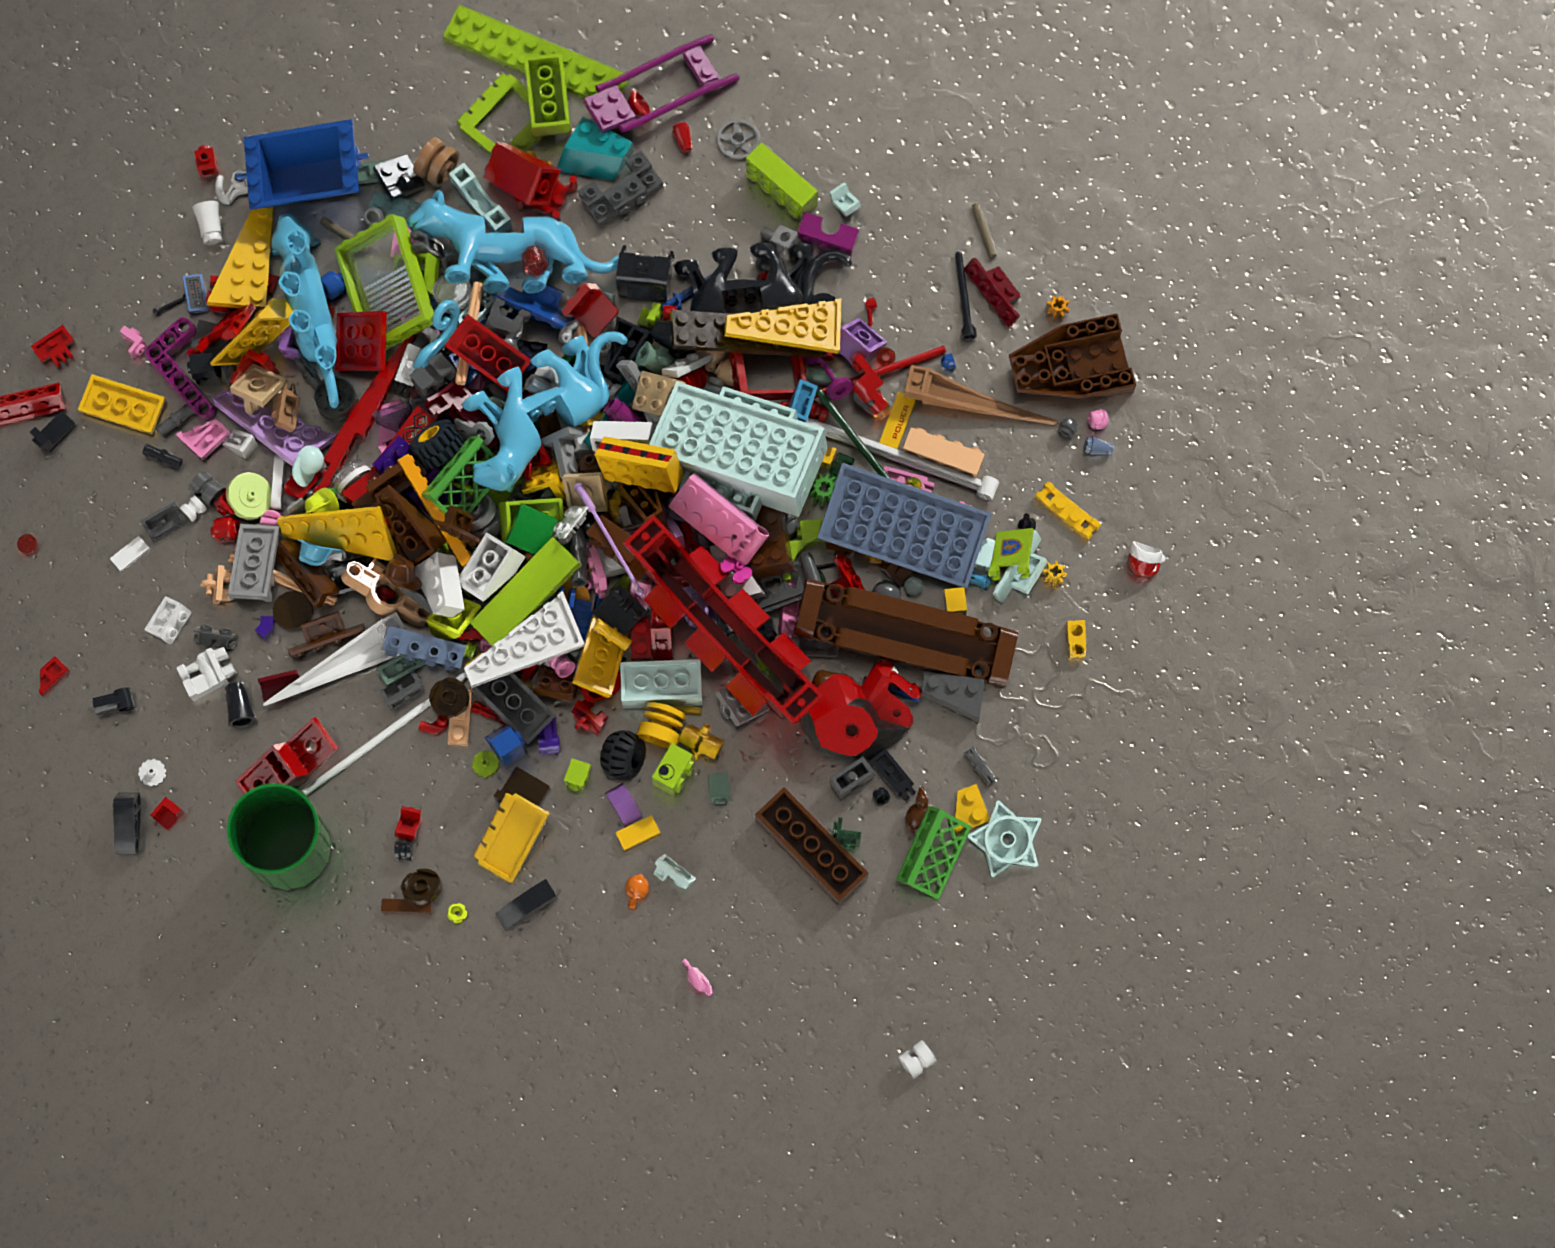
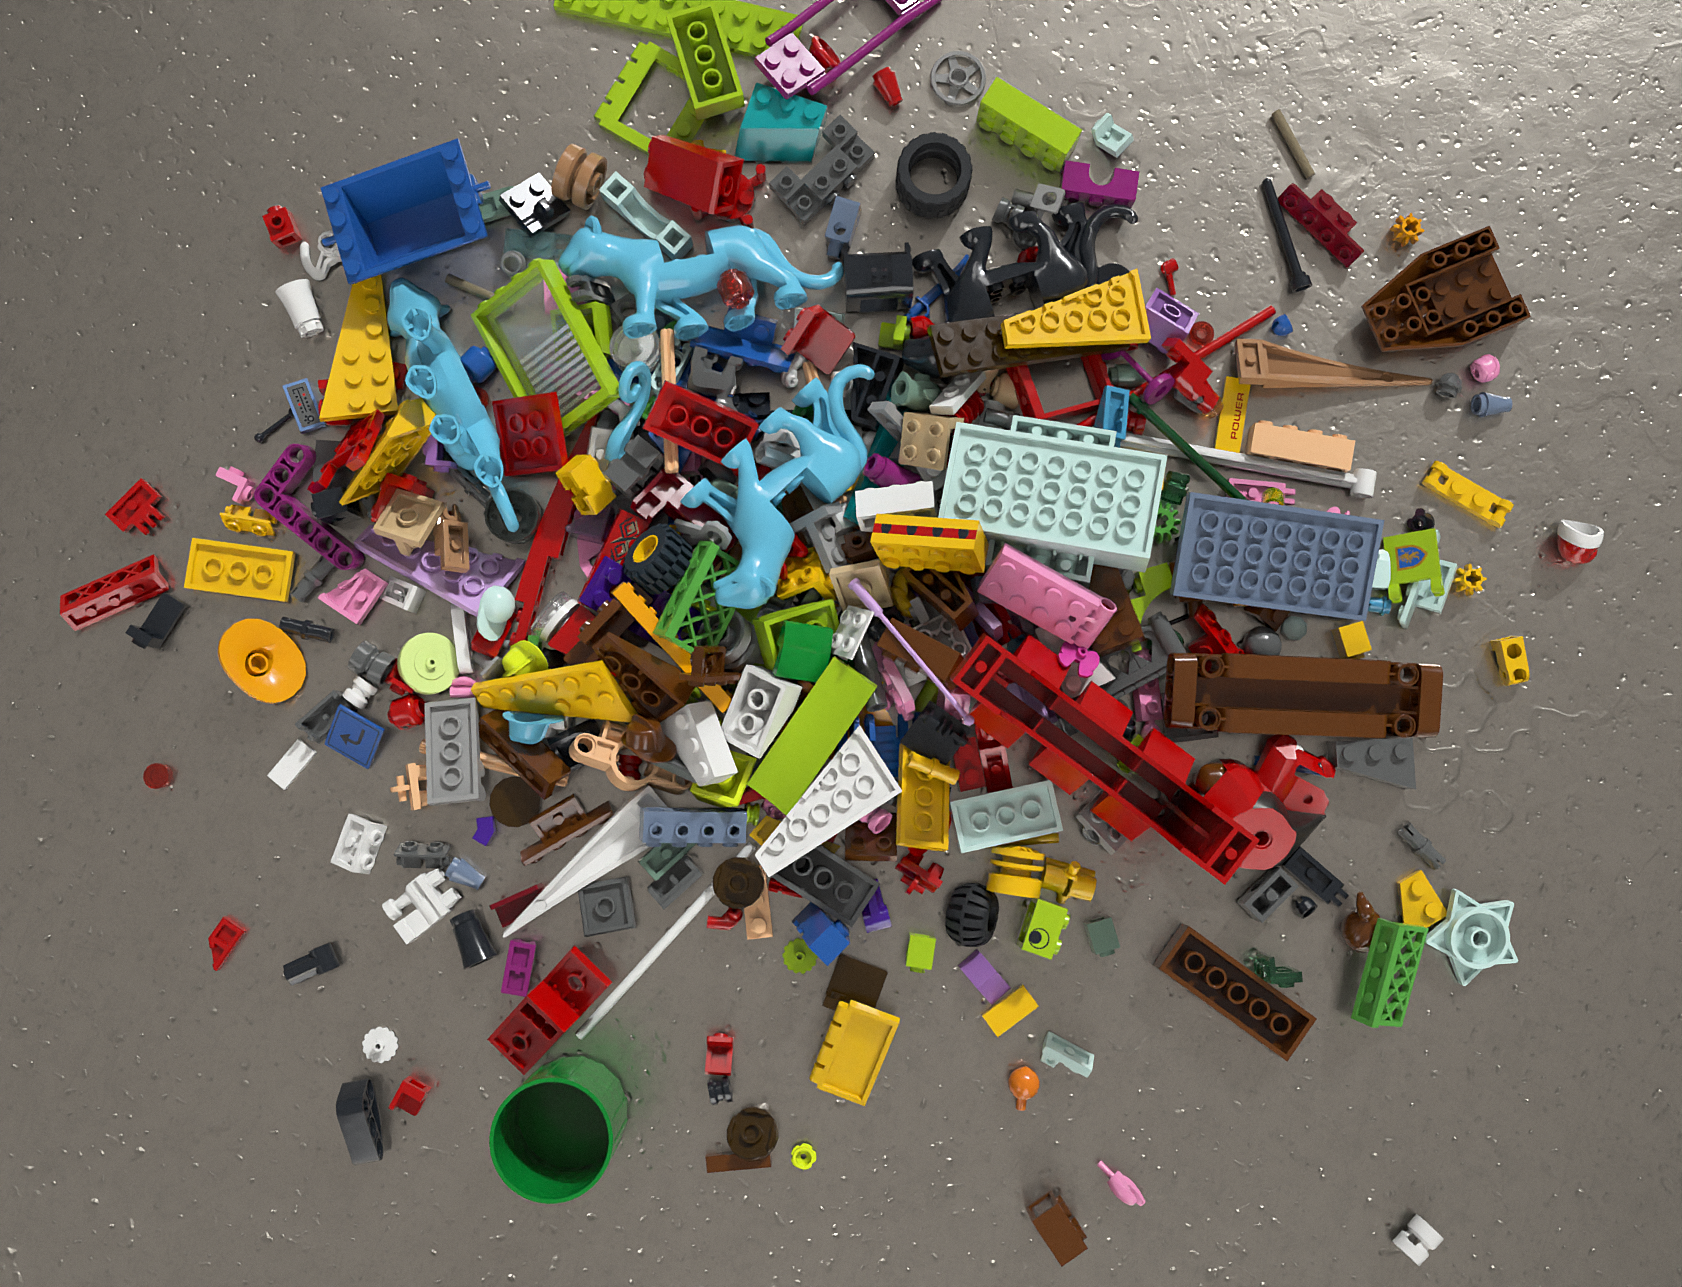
camera: 15 degrees left, 10 degrees up
black slope [495,879,557,931] -> none
none -> light orange hat [218,619,306,704]
none -> yellow hinge [219,504,278,536]
none -> blue piece [324,704,385,769]
none -> sand blue cone [444,857,485,890]
none -> magenta hinge [501,938,537,997]
none -> yellow brick [556,454,616,515]
none -> dark grey plate [578,876,636,937]
none -> sand blue torso [825,196,862,260]
none -> black tyre [895,132,973,219]
none -> dark grey wheel [992,197,1025,229]
none -> reddish brown piece [1026,1190,1088,1267]

